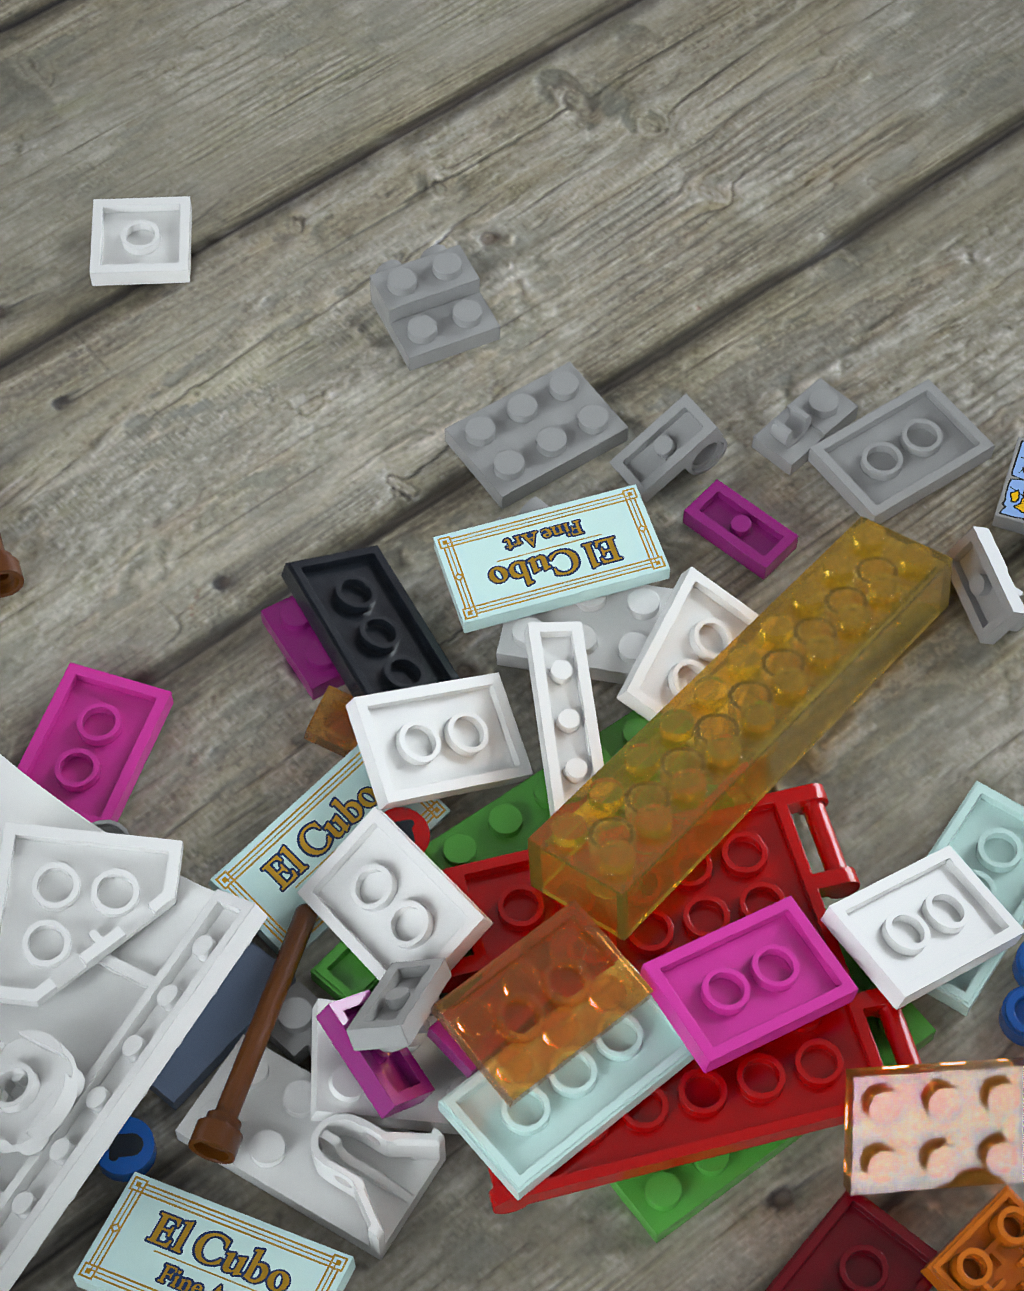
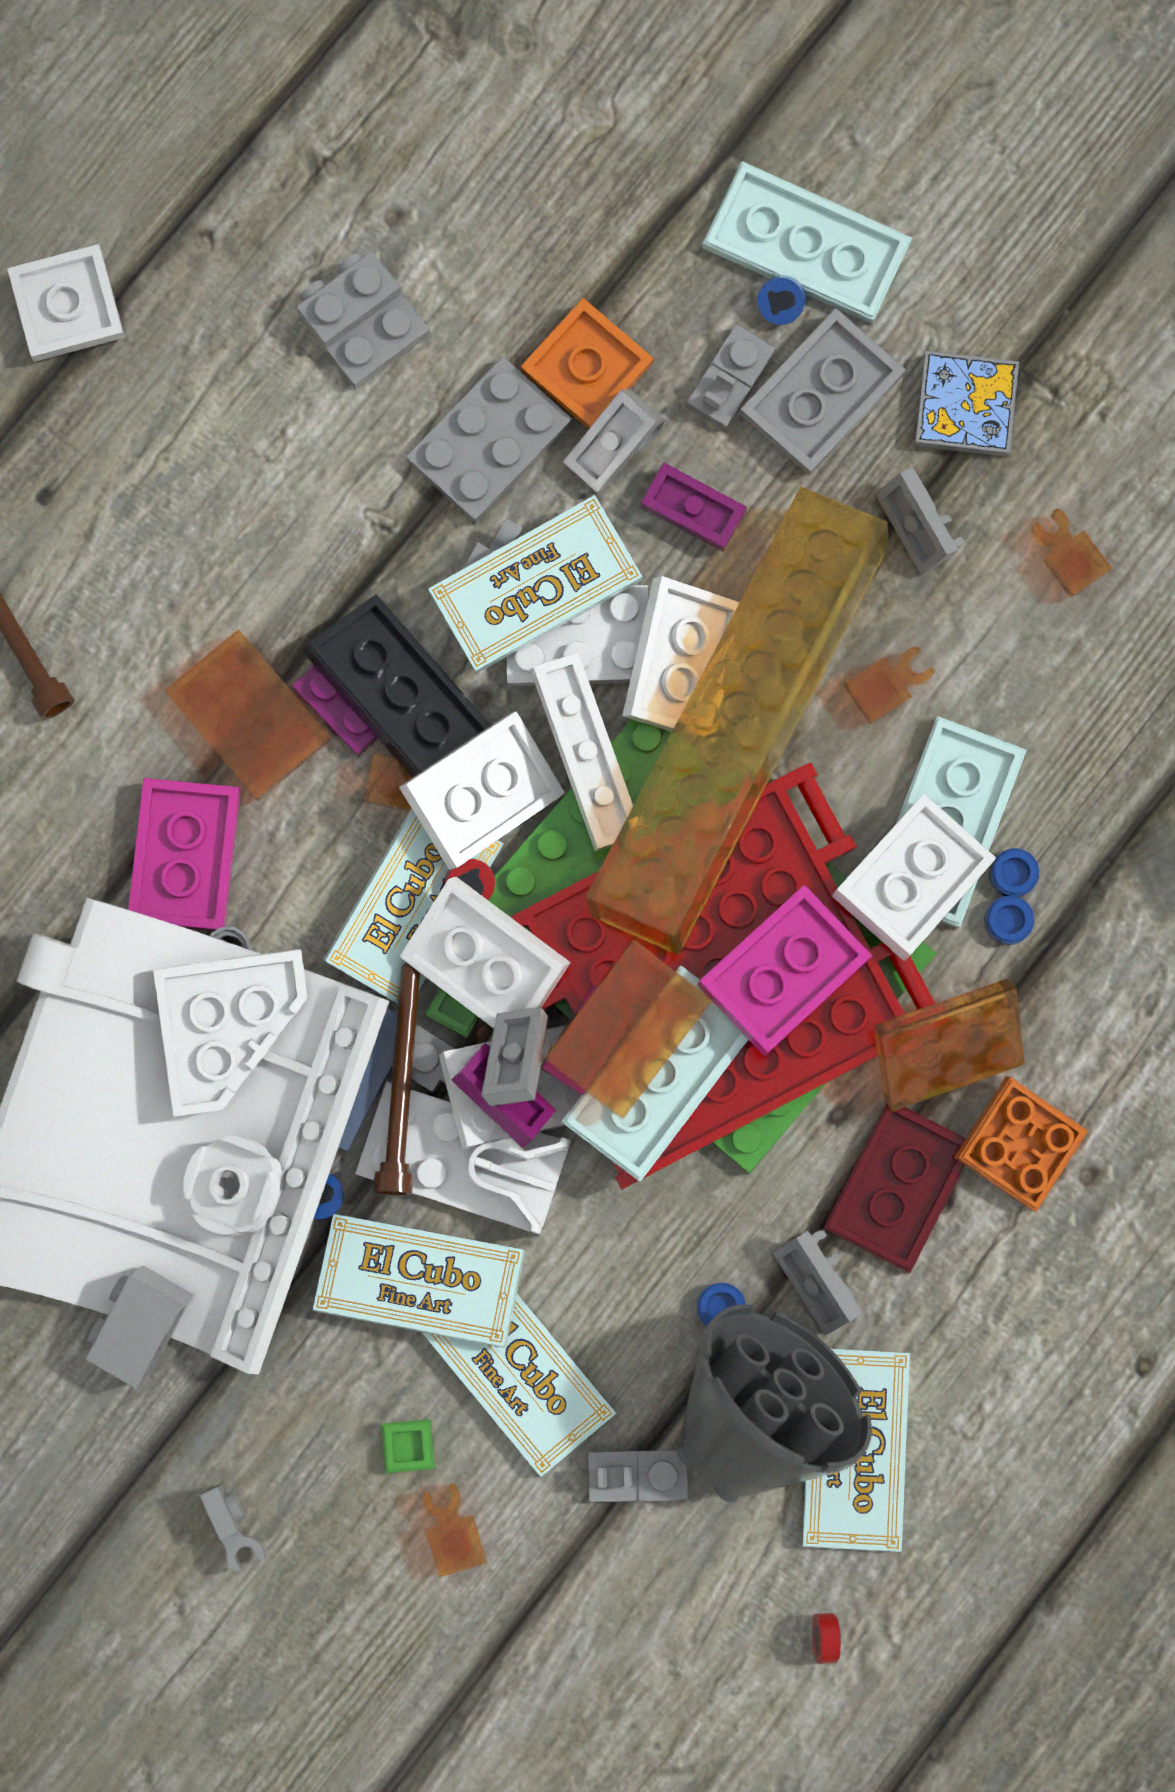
camera: 15 degrees left, 25 degrees up
none -> clear orange plate [165,629,331,801]
none -> orange plate [520,298,654,430]
none -> light aqua tile [702,161,912,325]
none -> blue tile [757,275,806,325]
none -> clear orange plate [844,646,935,725]

